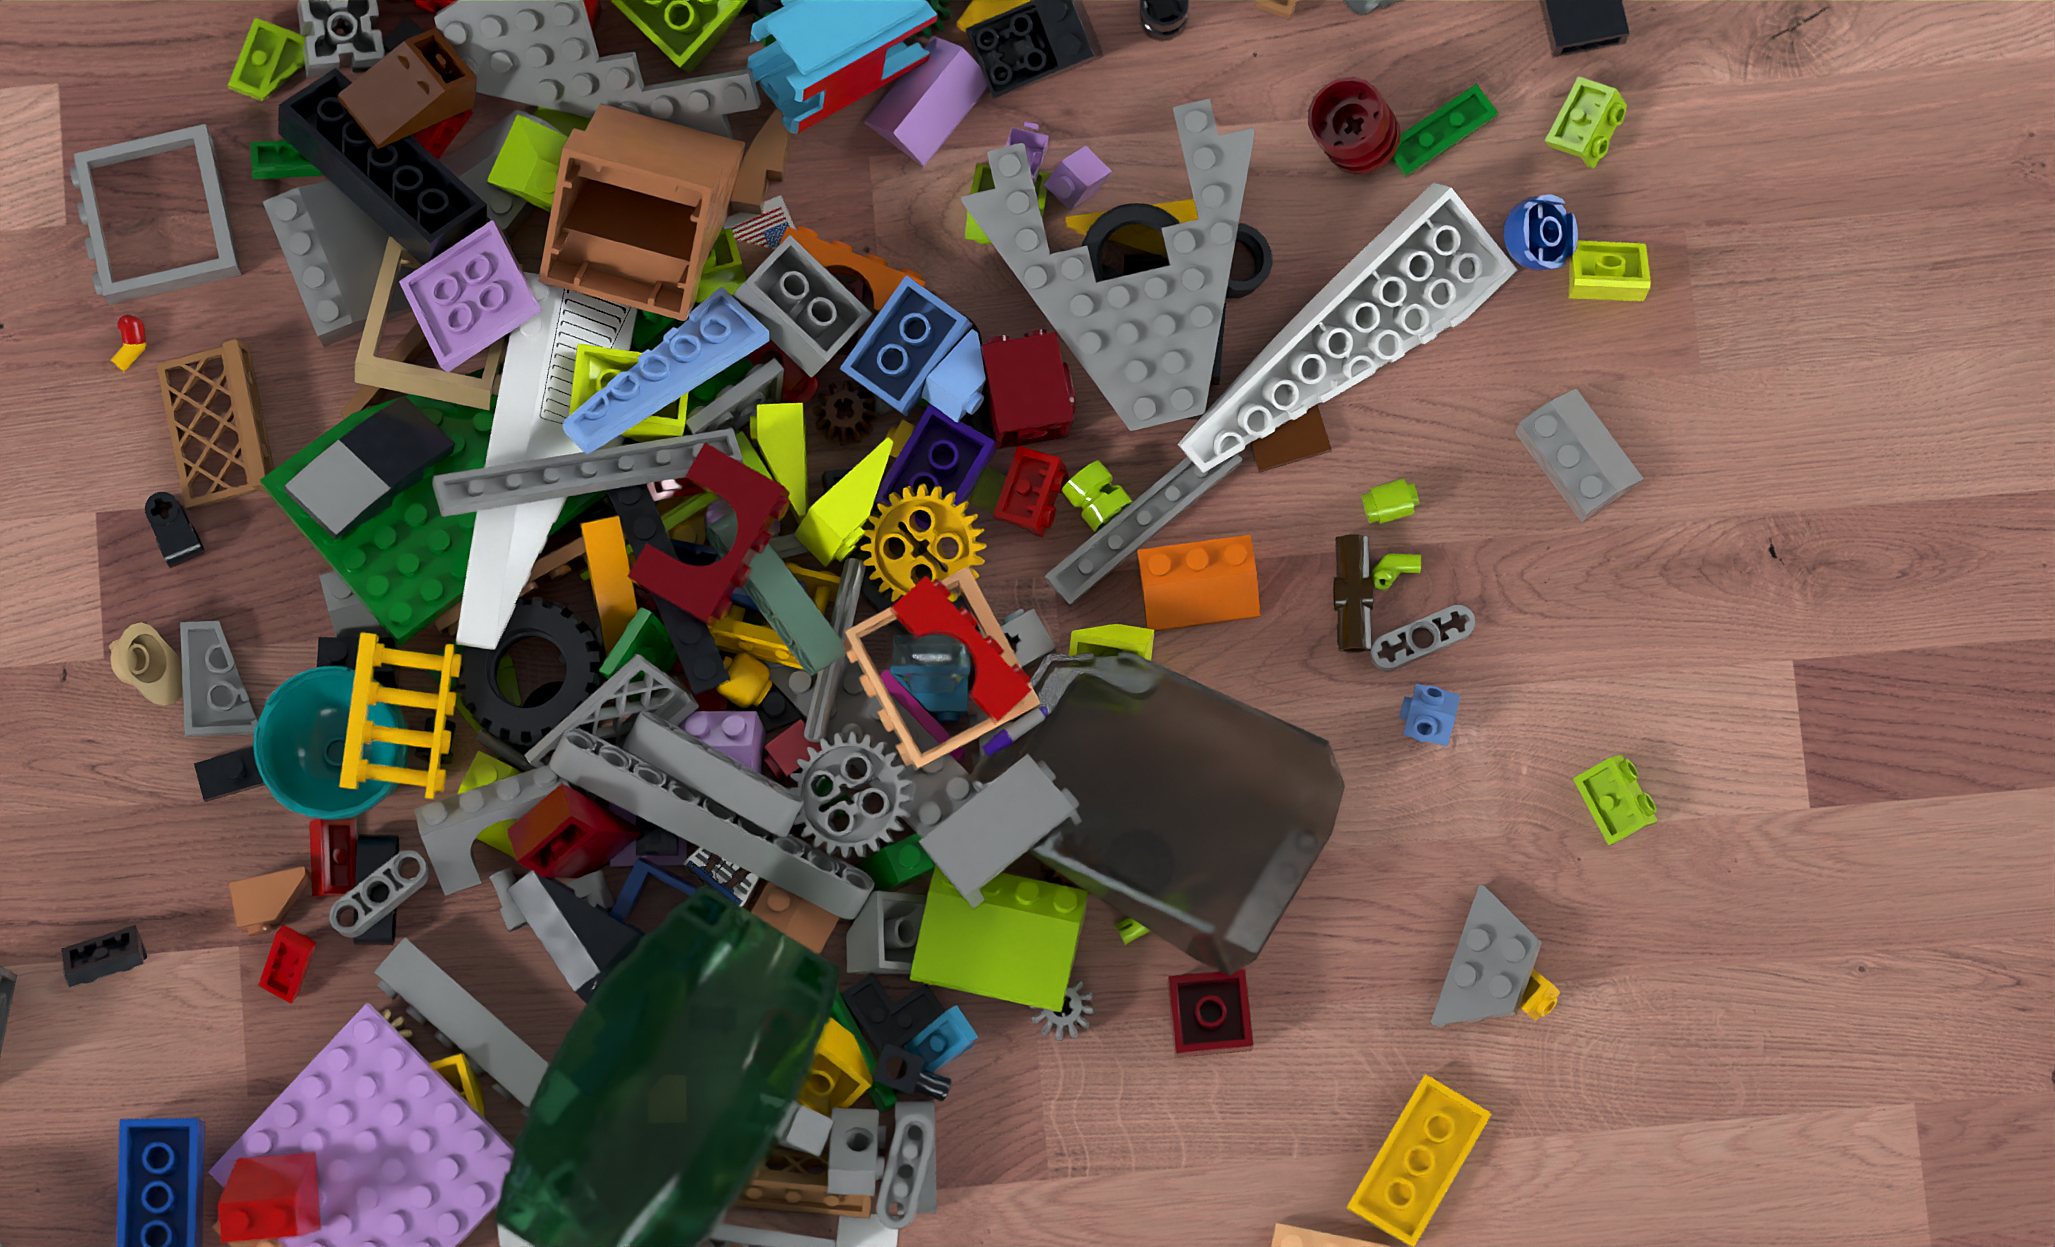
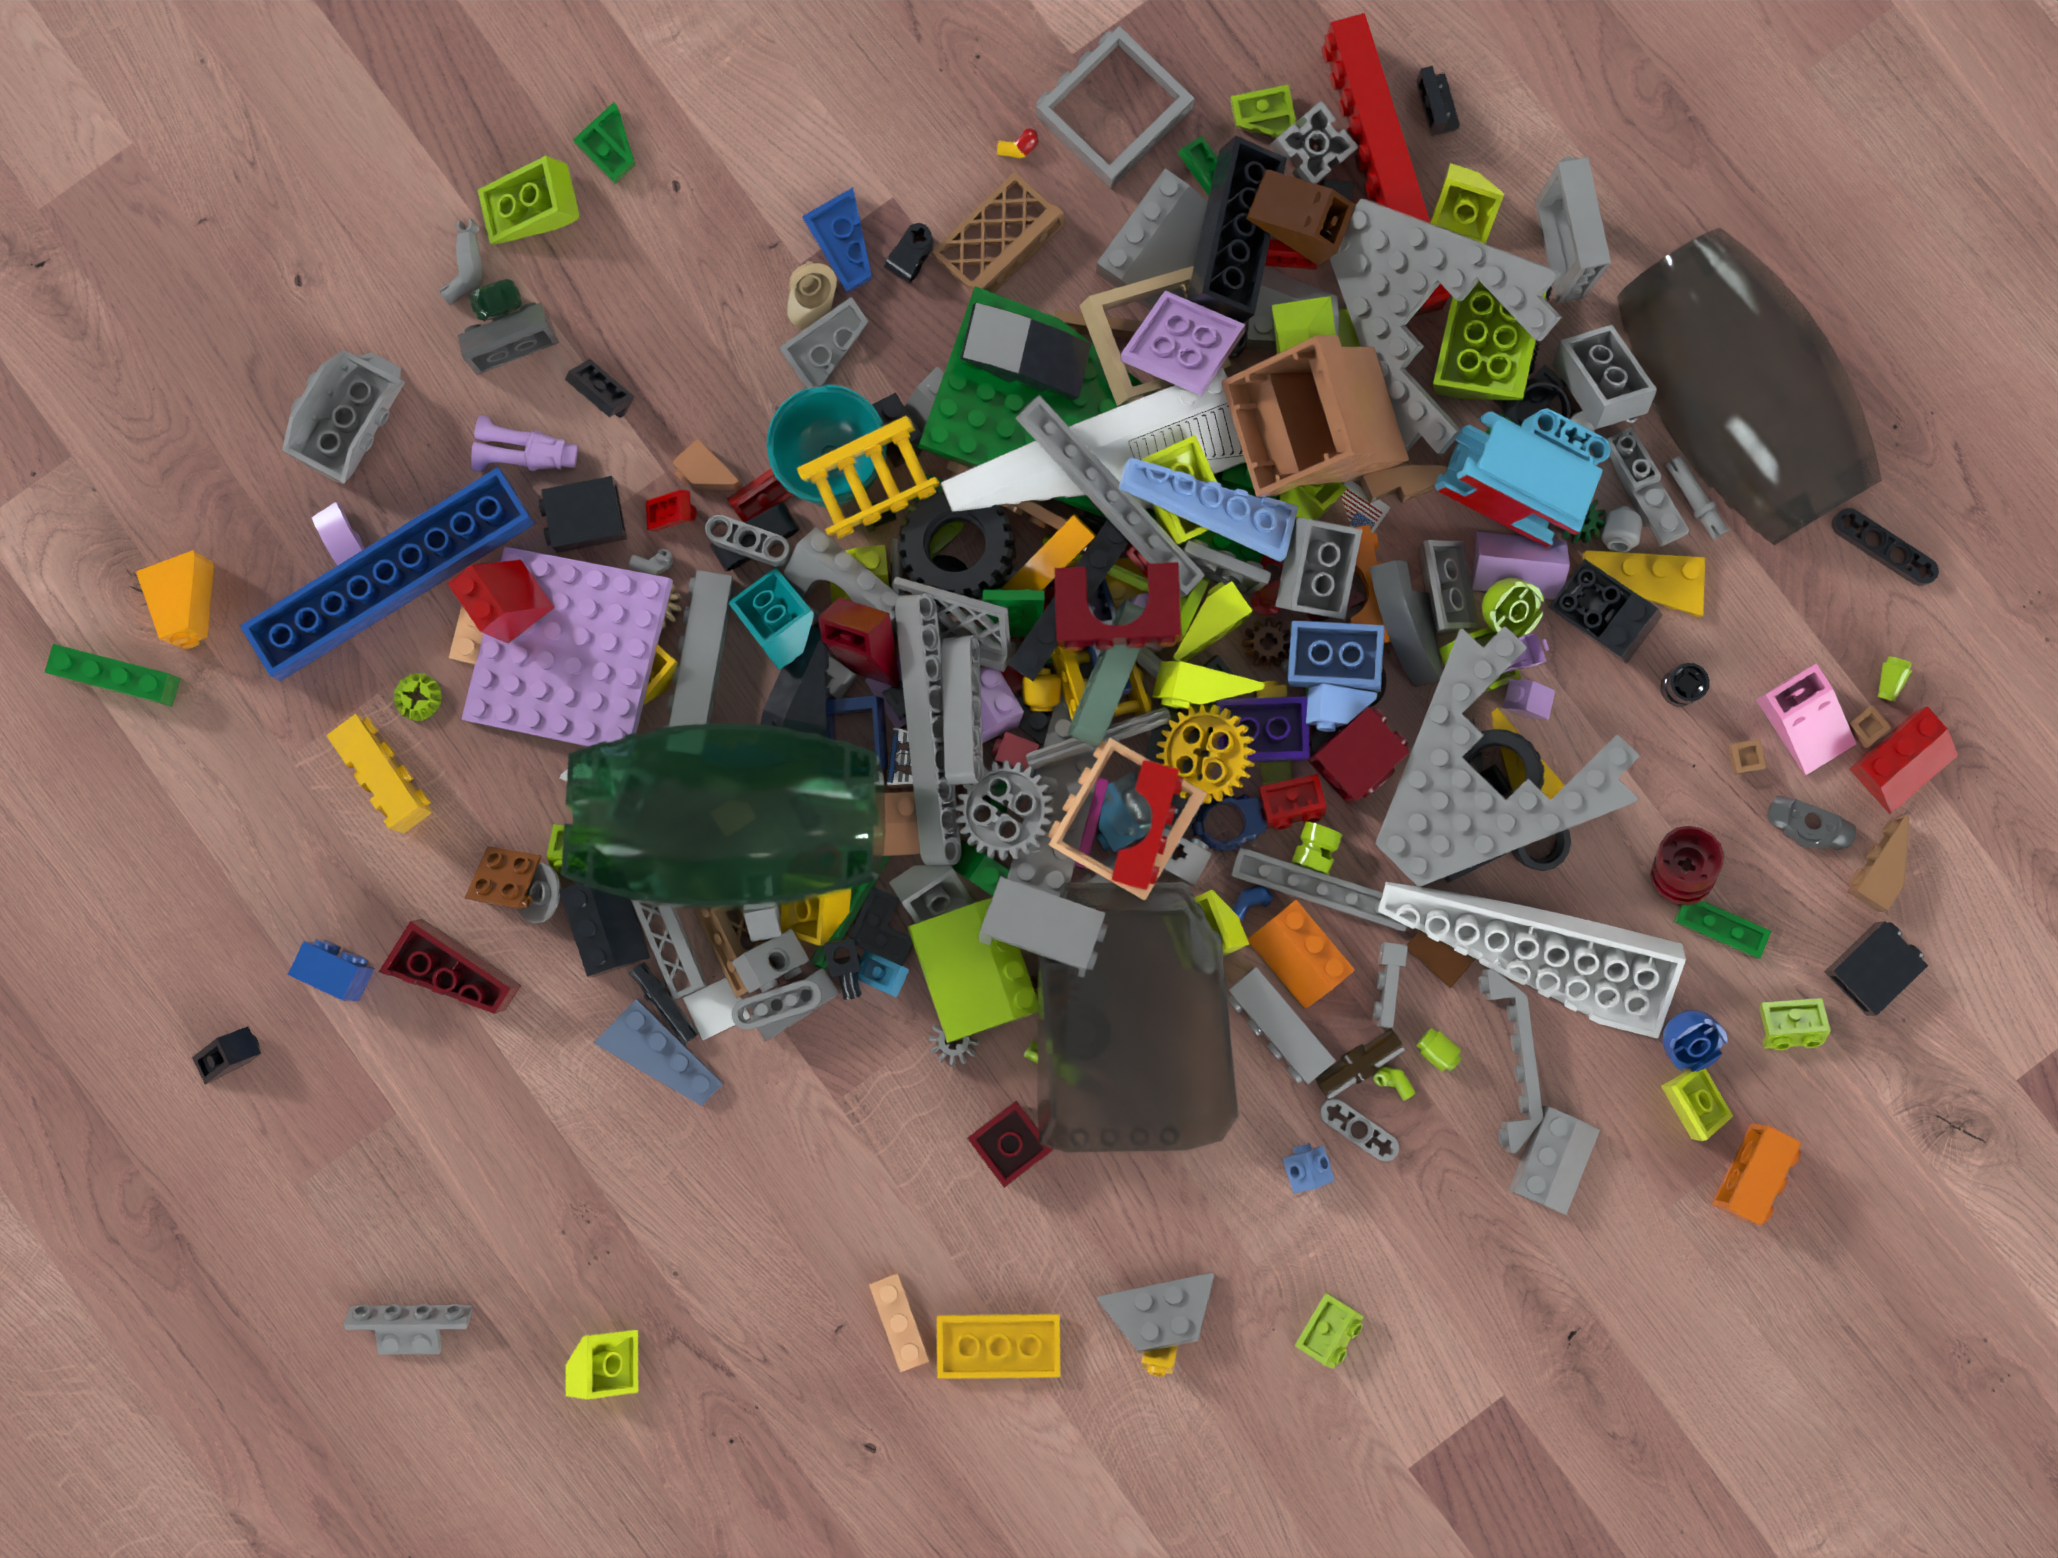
camera: 60 degrees right, 5 degrees up
black tile [194,747,266,802] -> none
piece [982,707,1048,757] -> none
none -> lavender piece [471,415,578,471]
none -> black brick [539,476,627,553]
none -> light grey arm [629,549,673,576]
none -> teal slope [728,567,814,670]
none -> blue wing [802,188,872,294]
none -> dark blue piece [1191,794,1268,852]
none -> light grey brick [1227,967,1336,1085]
none -> blue arm [1232,886,1273,921]
none -> dark grey slope [1369,560,1442,687]
none -> light grey plate [1373,942,1408,1028]
none -> light grey slope [1417,540,1479,636]
none -> light grey slope [1478,969,1543,1153]
none -> lime cylinder [1482,577,1544,637]
none -> orange brick [1711,1123,1802,1226]

